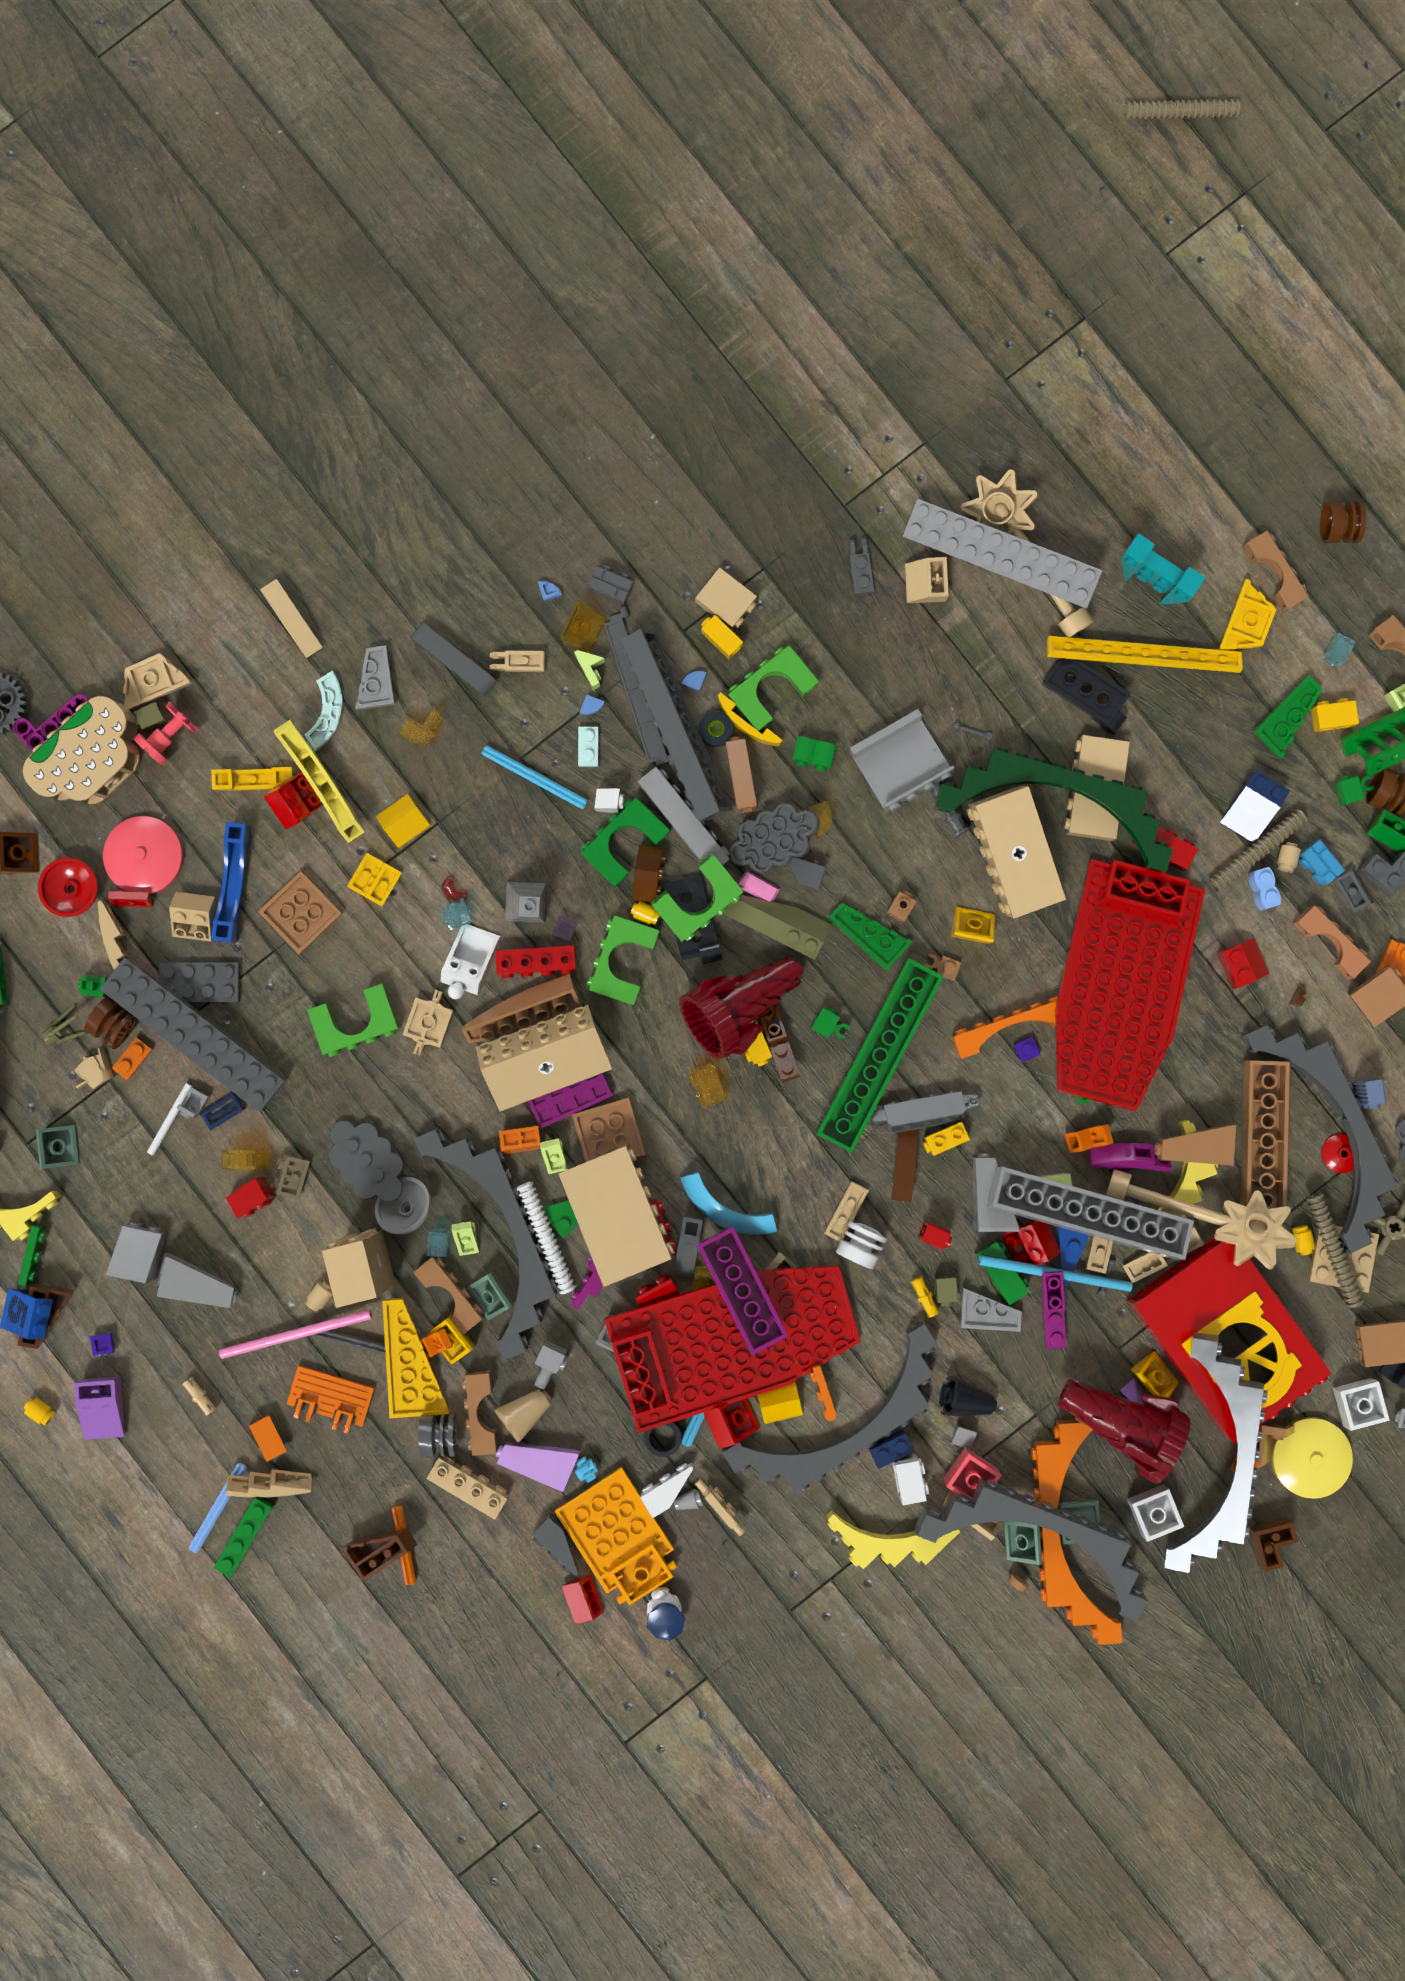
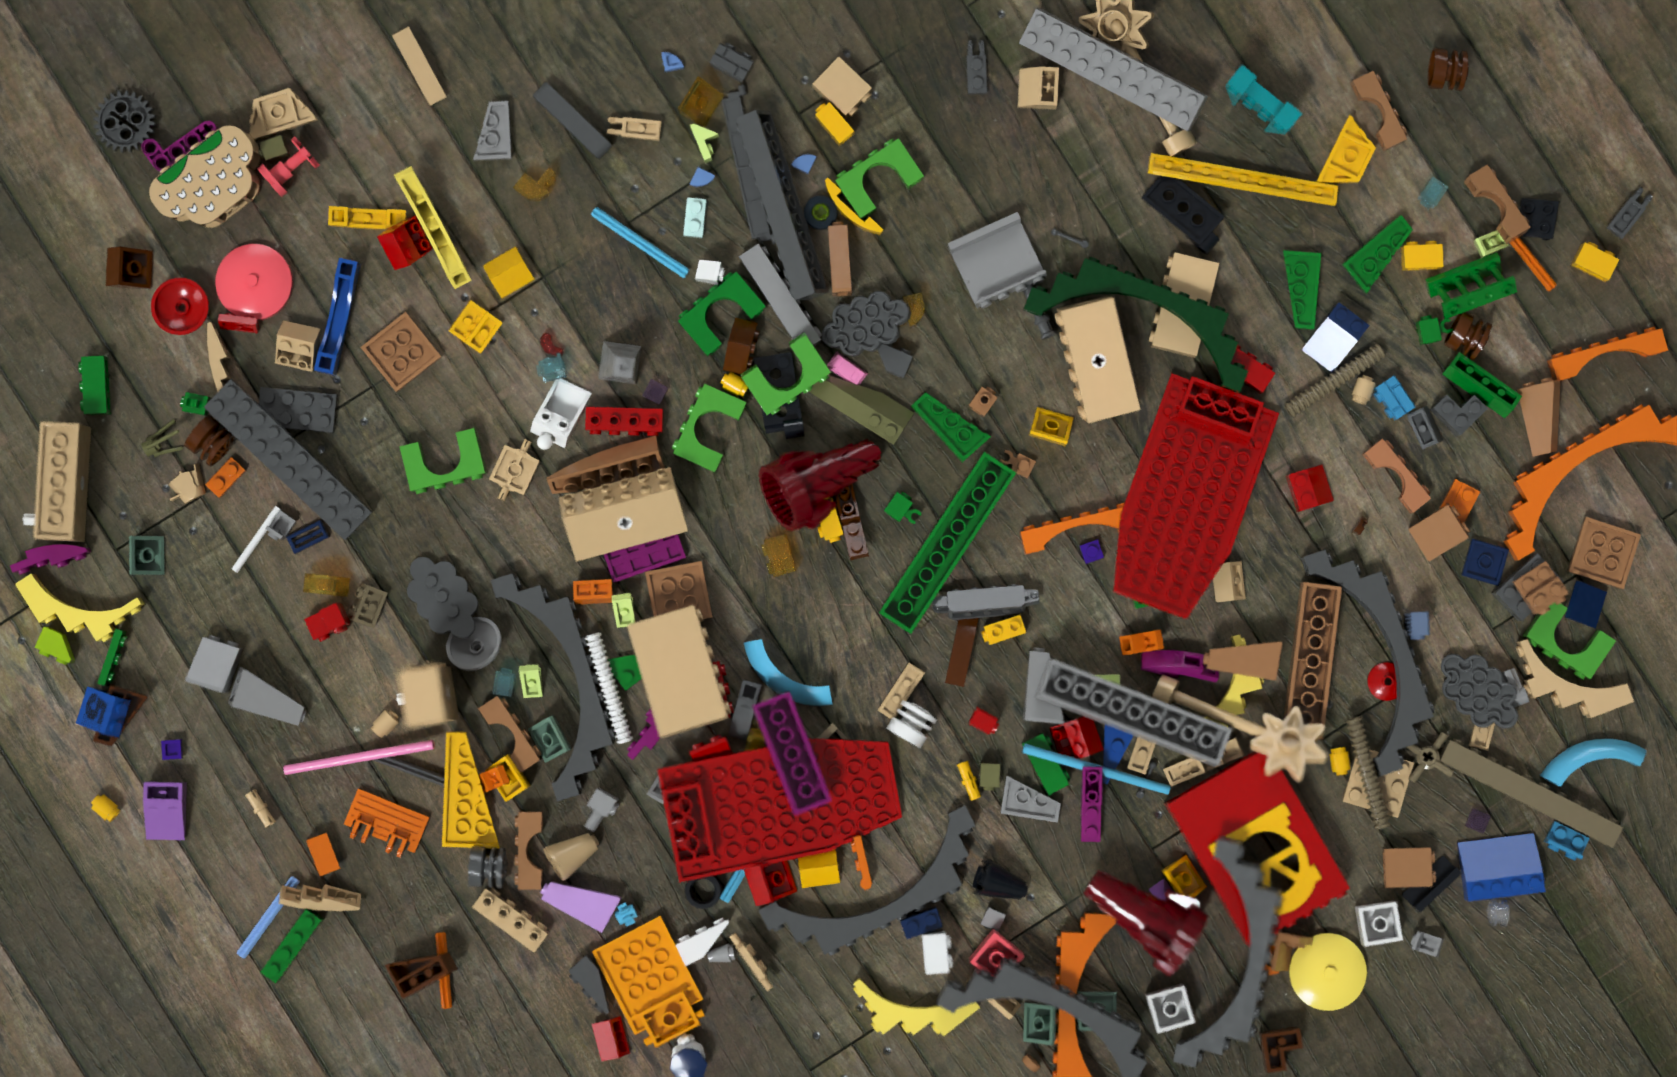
camera: 10 degrees right, 0 degrees up
light aqua tile [304,670,343,752] -> none
green brick [792,736,836,772] -> none
light blue brick [1248,867,1281,911] -> none
none -> tan panel [1213,561,1246,602]
none -> green wing [1283,250,1322,330]

